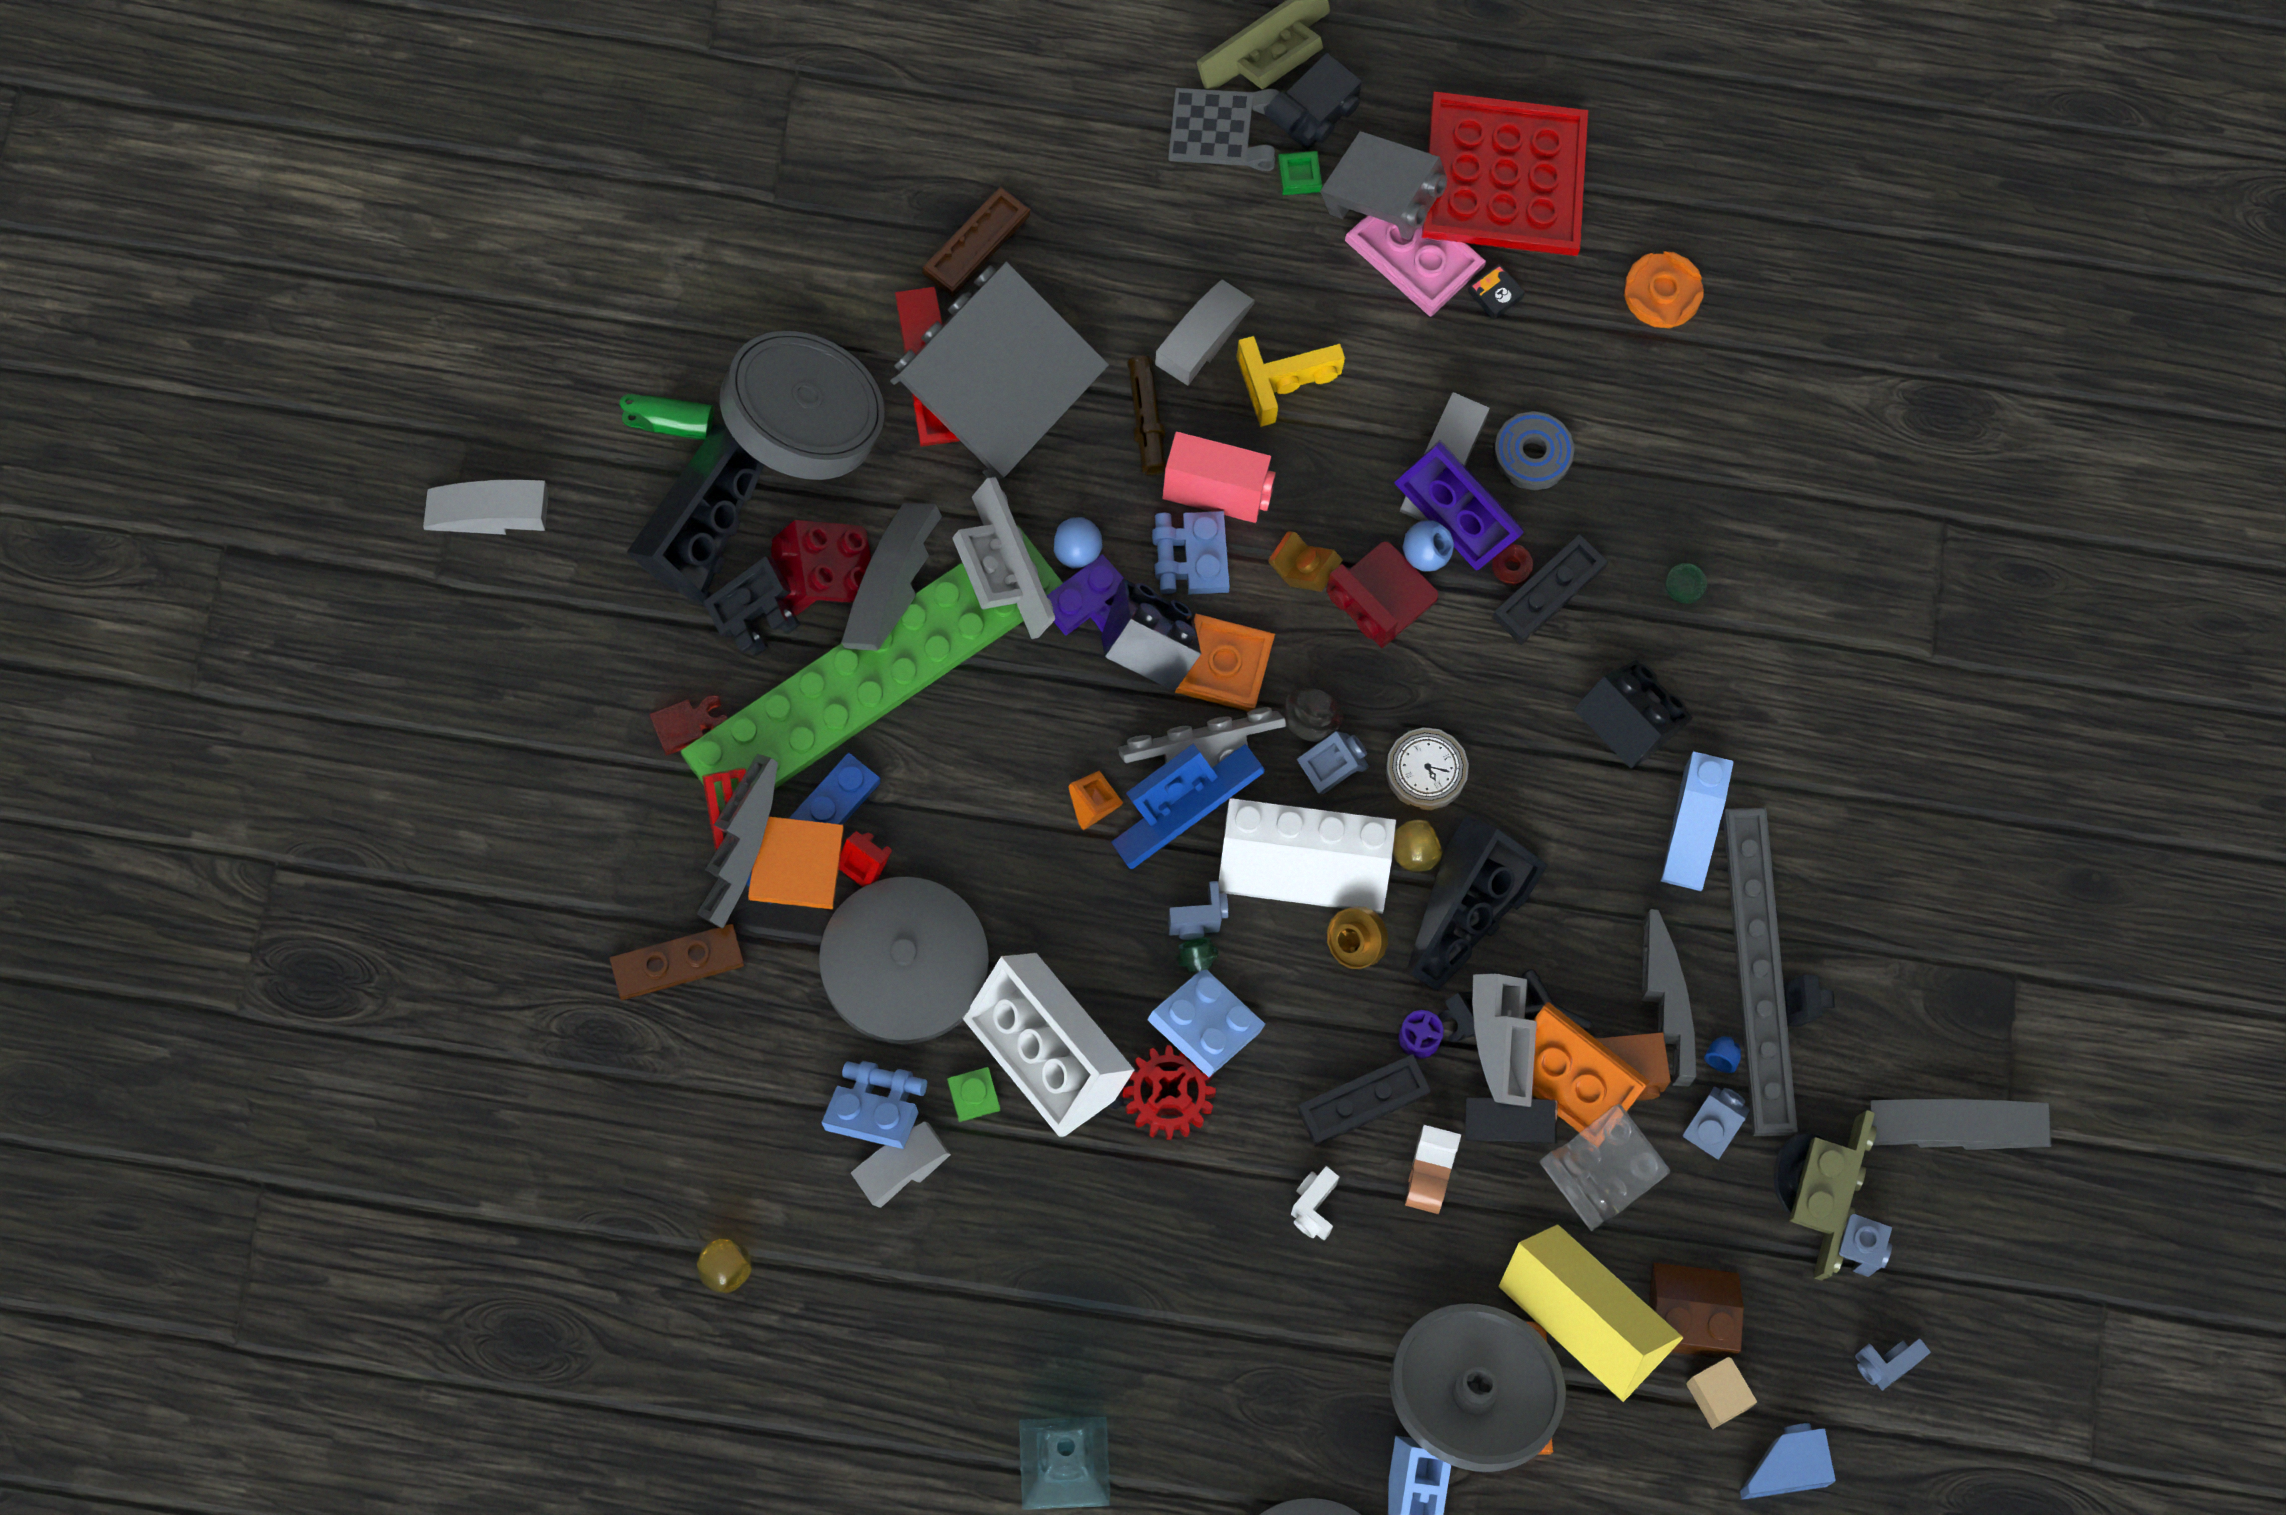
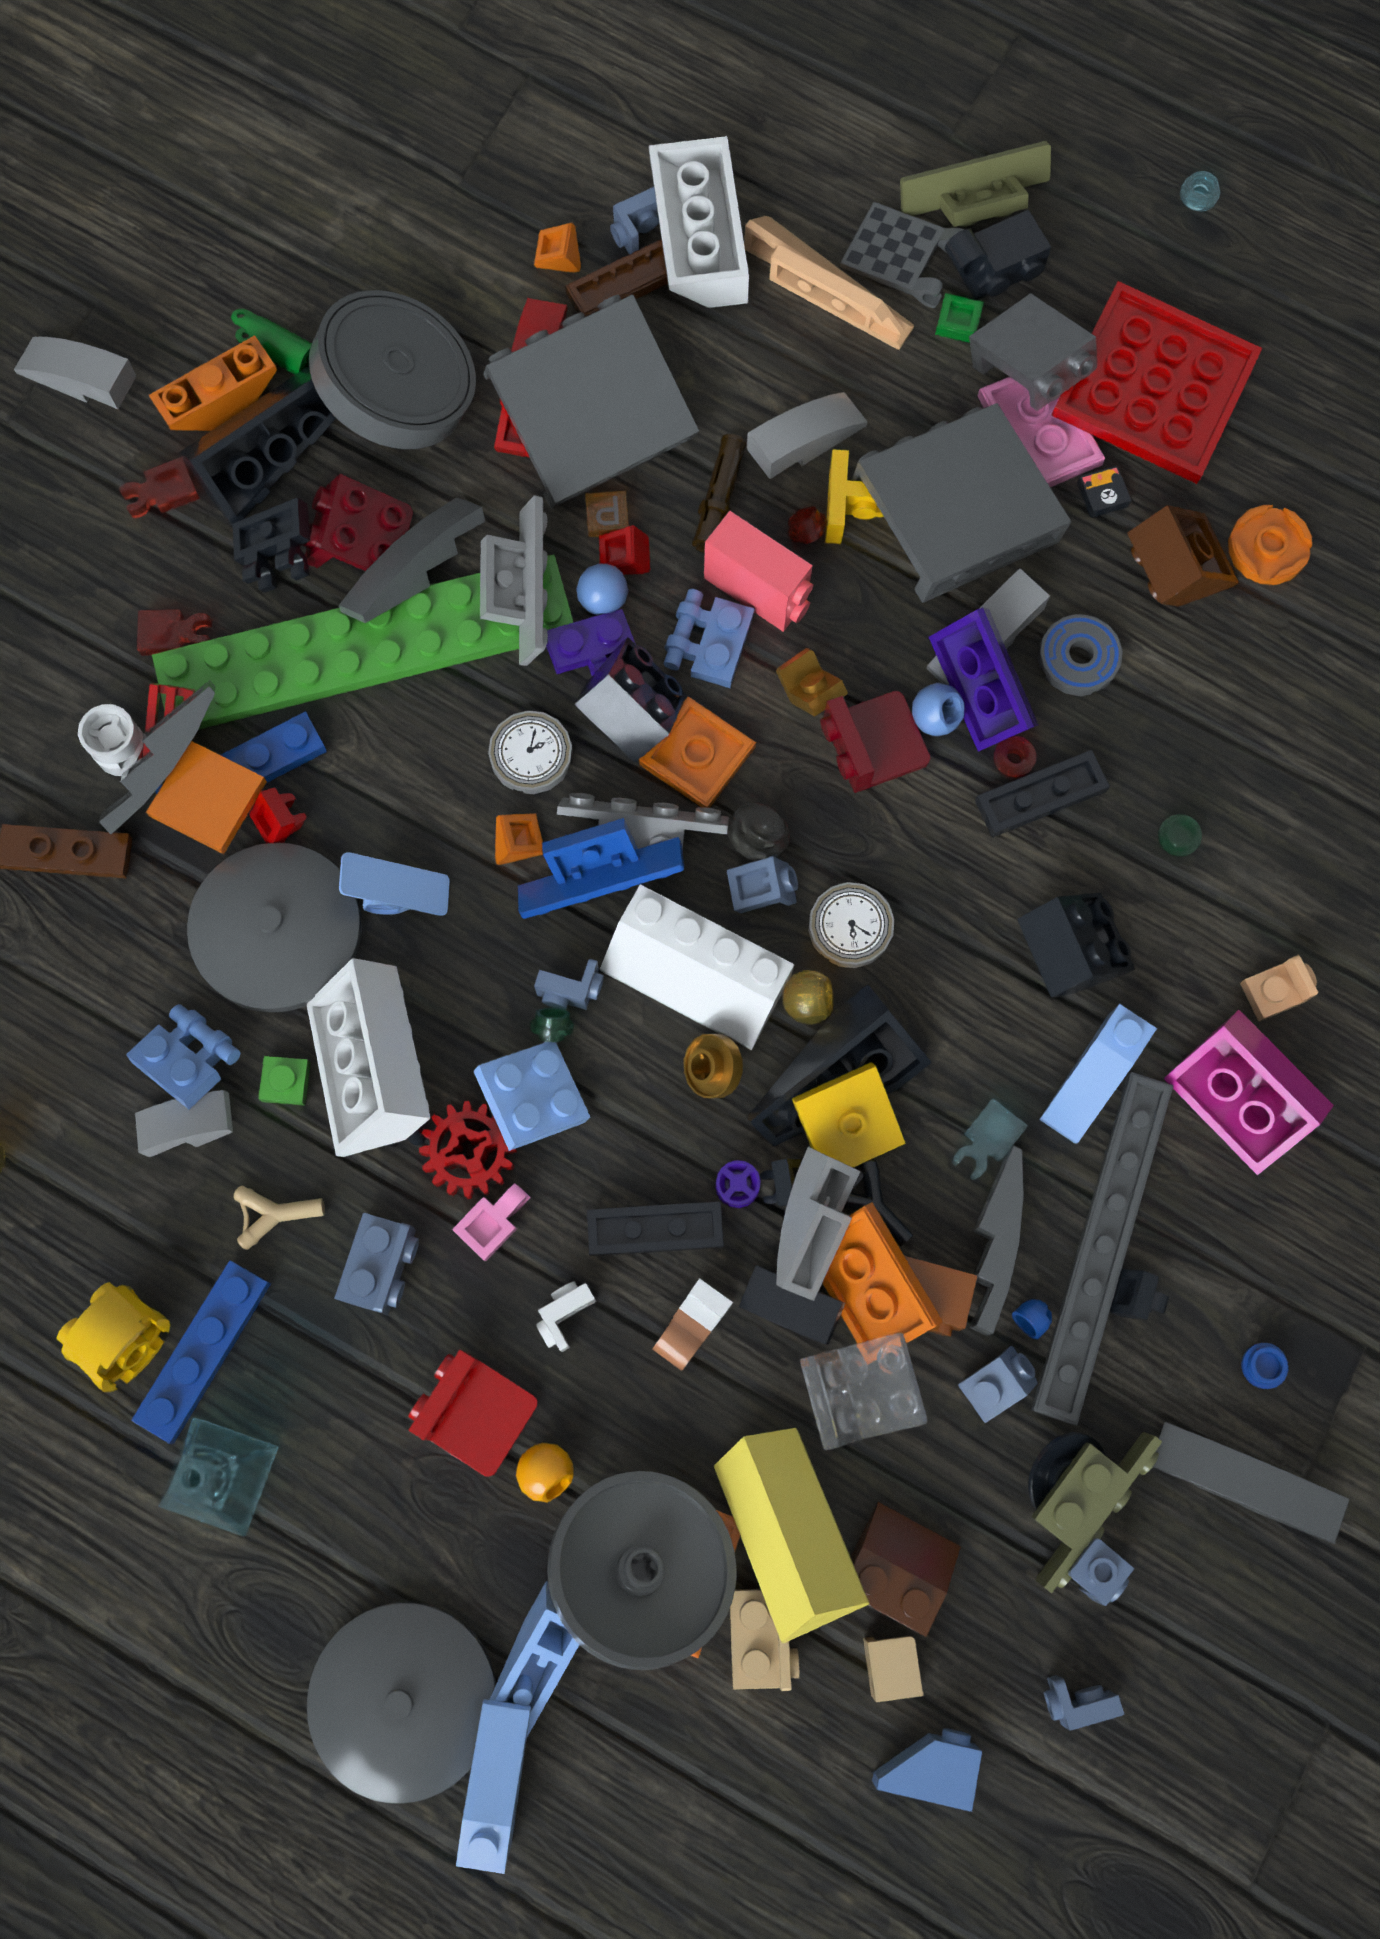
camera: 25 degrees right, 5 degrees up
none -> yellow brick [57,1282,170,1392]
none -> white wheel [78,704,144,776]
none -> clear red plate [119,457,200,518]
none -> blue plate [131,1260,271,1444]
none -> orange slope [149,335,277,431]
none -> tan piece [234,1186,325,1250]
none -> sand blue bracket [334,1212,419,1315]
none -> light blue piece [339,852,450,916]
none -> red bracket [408,1350,538,1477]
none -> bright pink plate [452,1183,531,1261]
none -> tile [488,711,573,794]
none -> light orange piece [516,1443,574,1502]
none -> orange slope [534,223,581,273]
none -> clear orange tile [585,491,628,537]
none -> red slope [599,525,650,575]
none -> sand blue bracket [610,187,659,254]
none -> white slope [649,136,749,308]
none -> tan bracket [730,1589,799,1691]
none -> light nougat wedge [744,216,914,350]
none -> clear red plate [788,506,828,544]
none -> yellow plate [792,1062,906,1167]
none -> dark grey panel [851,403,1071,603]
none -> clear light blue plate [952,1098,1028,1180]
none -> reddish brown slope [1127,505,1239,606]
none -> dark pink slope [1164,1010,1334,1175]
none -> light nougat bracket [1240,955,1318,1022]
none -> blue plate [1241,1343,1288,1389]

